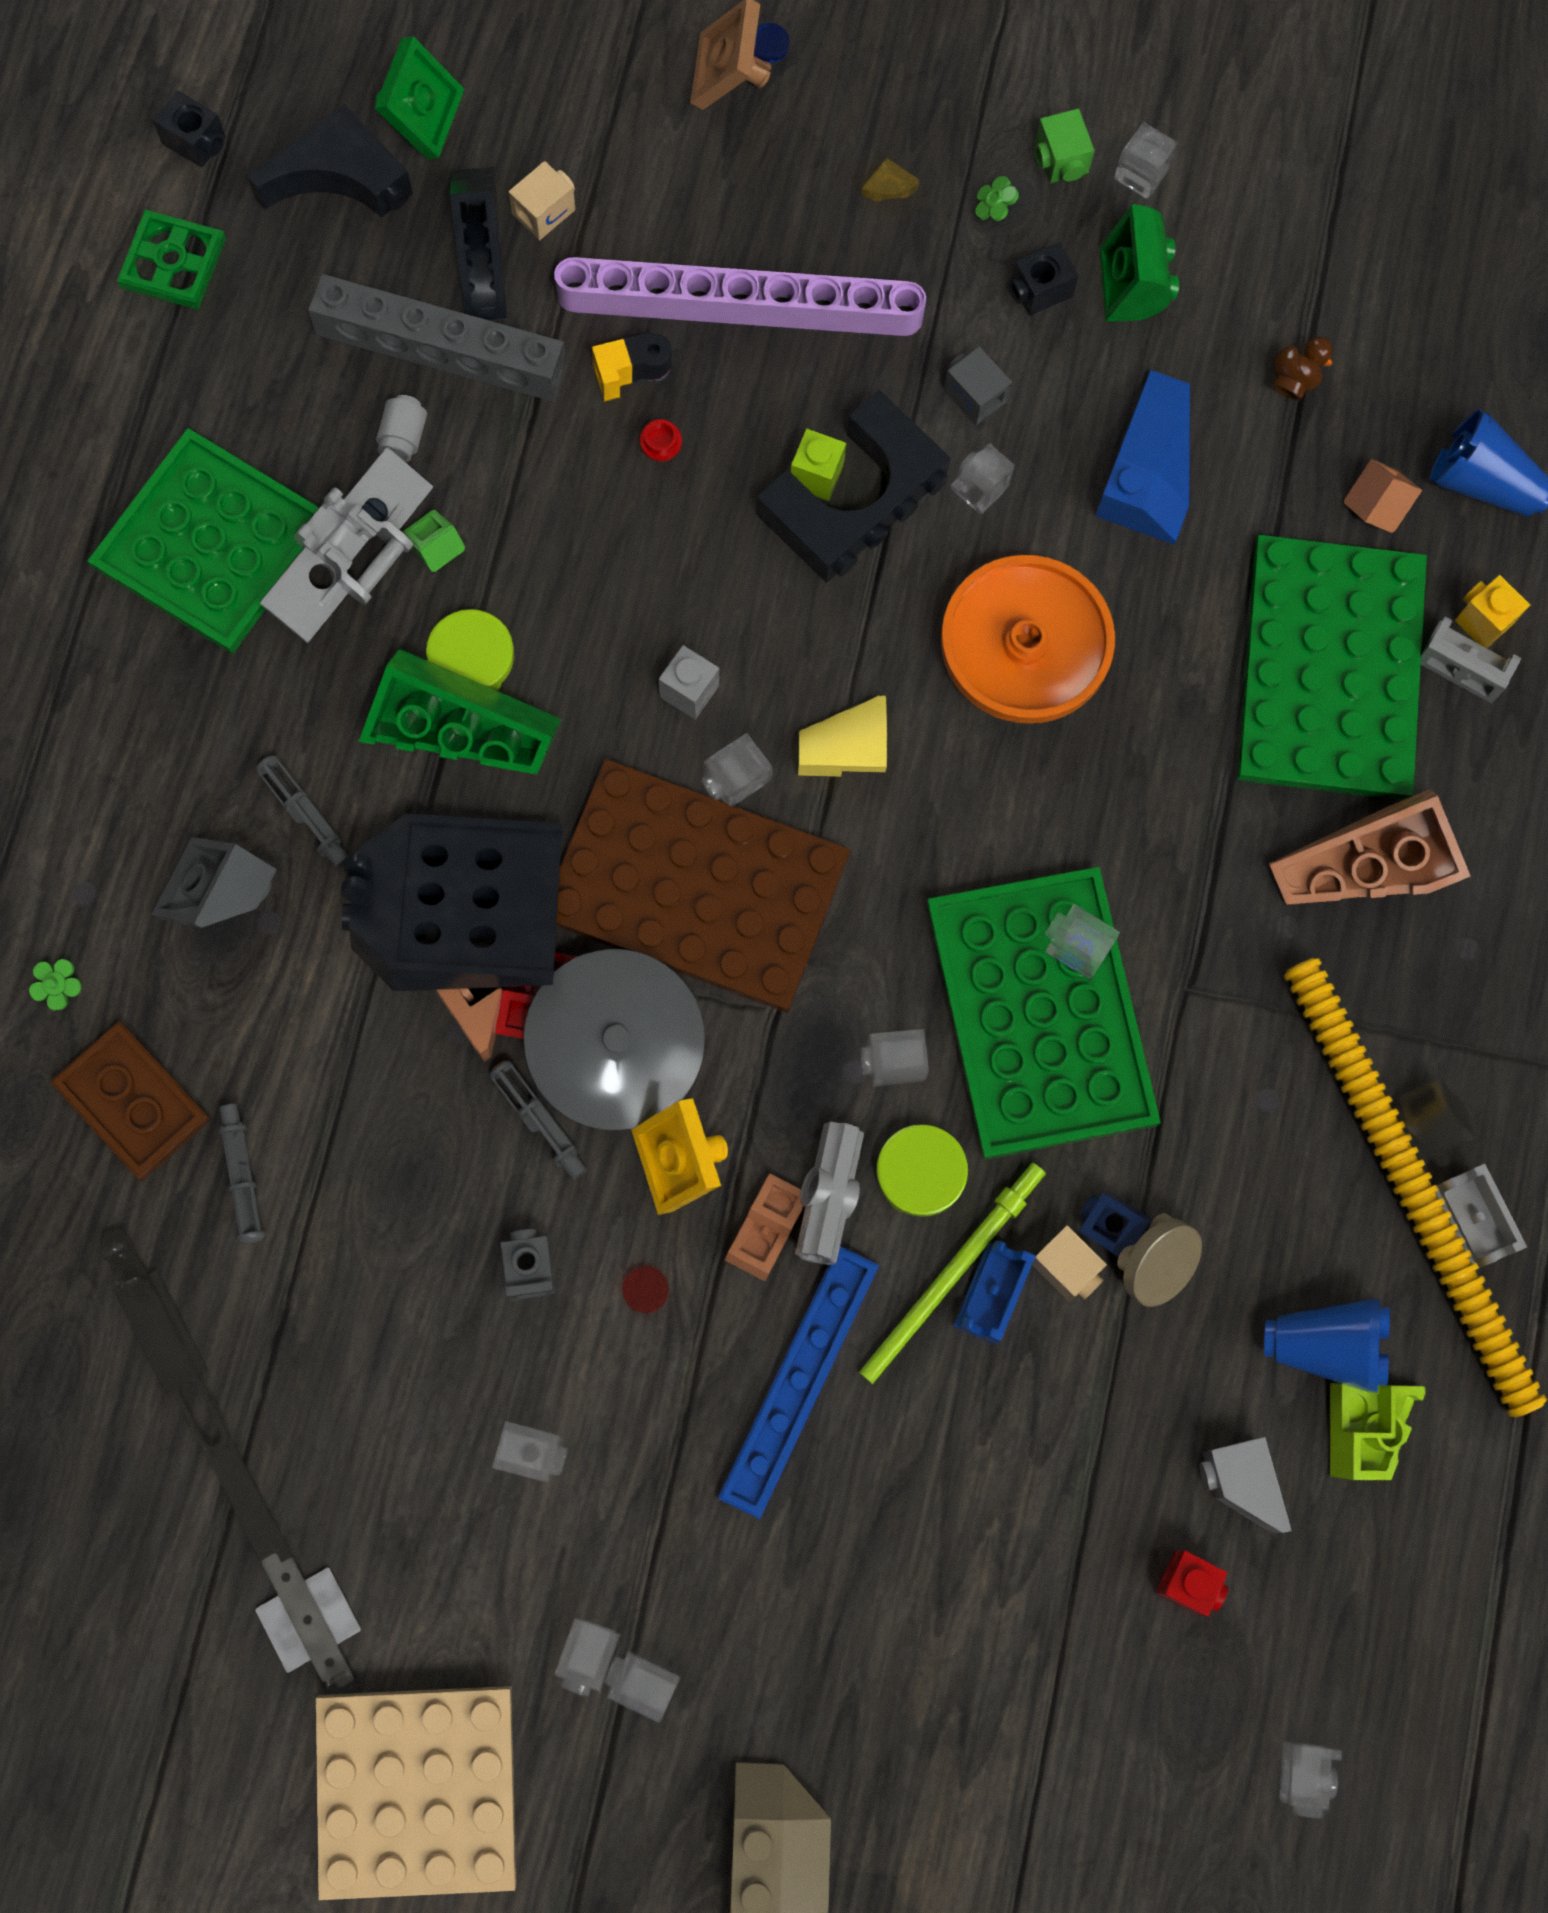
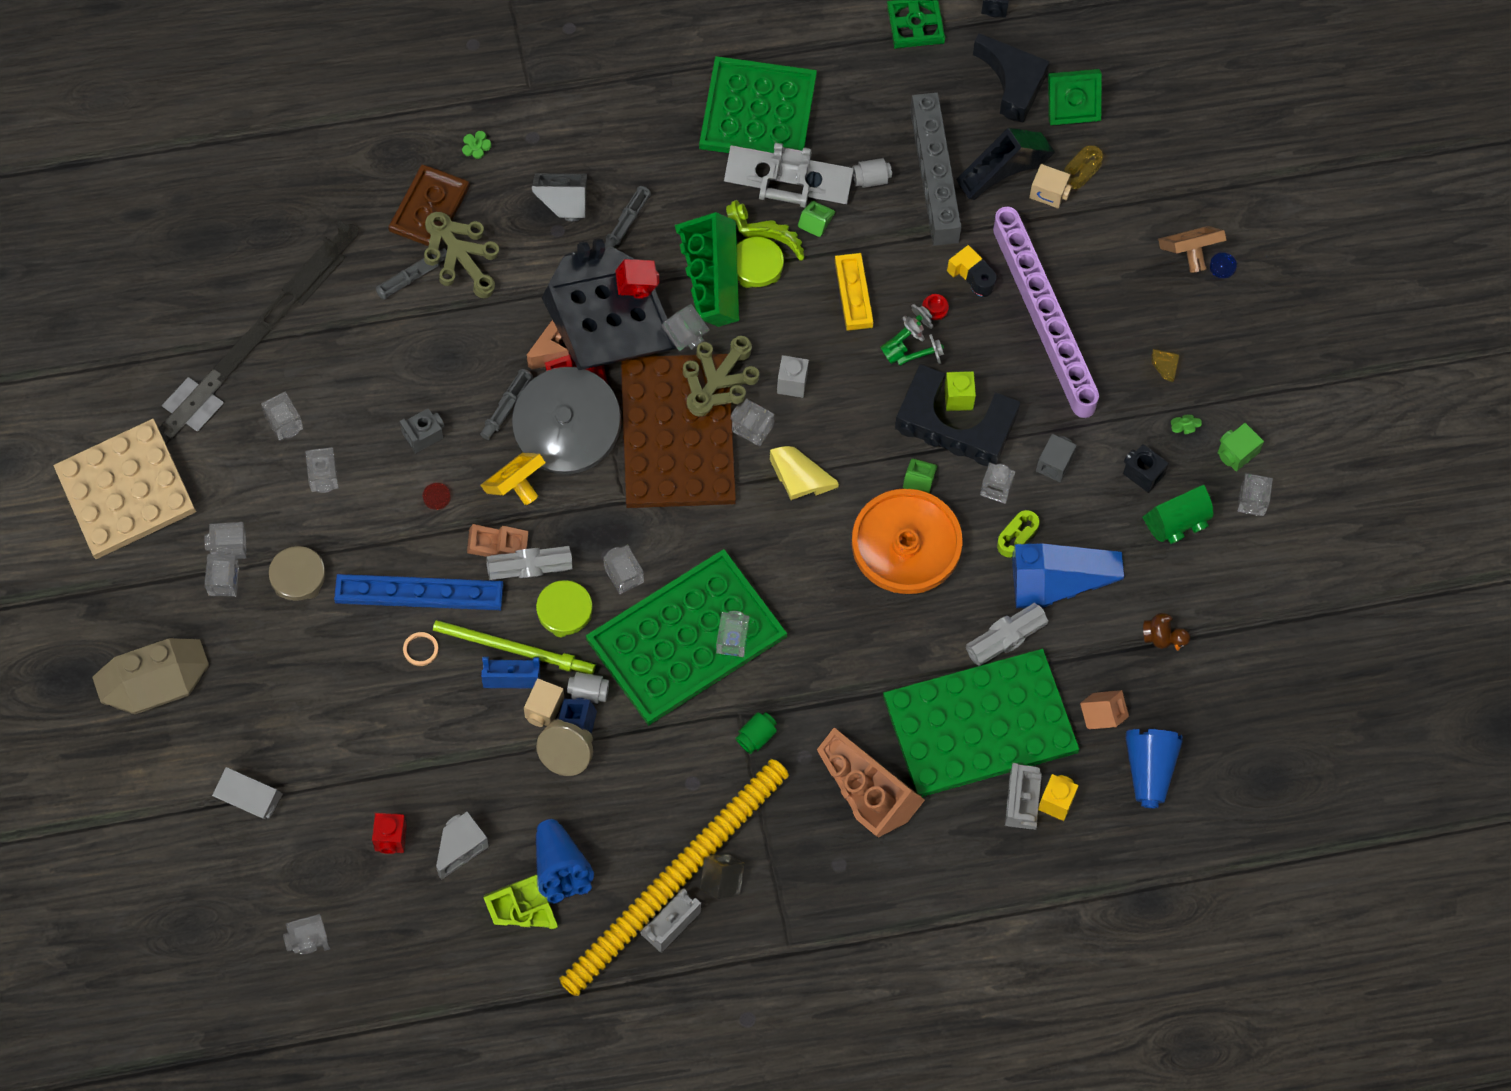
camera: 70 degrees right, 10 degrees down
none -> light grey hinge [212,767,283,819]
none -> clear brick [261,391,303,441]
none -> dark tan tile [269,546,325,601]
none -> light nougat piece [403,632,438,666]
none -> olive plant [424,212,499,298]
none -> light grey brick [567,672,609,704]
none -> red brick [615,259,659,298]
none -> clear brick [661,304,710,351]
none -> olive plant [682,336,759,417]
none -> lime plant [726,200,804,261]
none -> green brick [735,712,777,754]
none -> yellow plate [835,253,873,331]
none -> plant [880,304,944,366]
none -> bright green slope [903,459,937,493]
none -> light grey piece [966,603,1048,666]
none -> lime beam [997,510,1039,557]
none -> clear yellow beam [1064,145,1103,189]

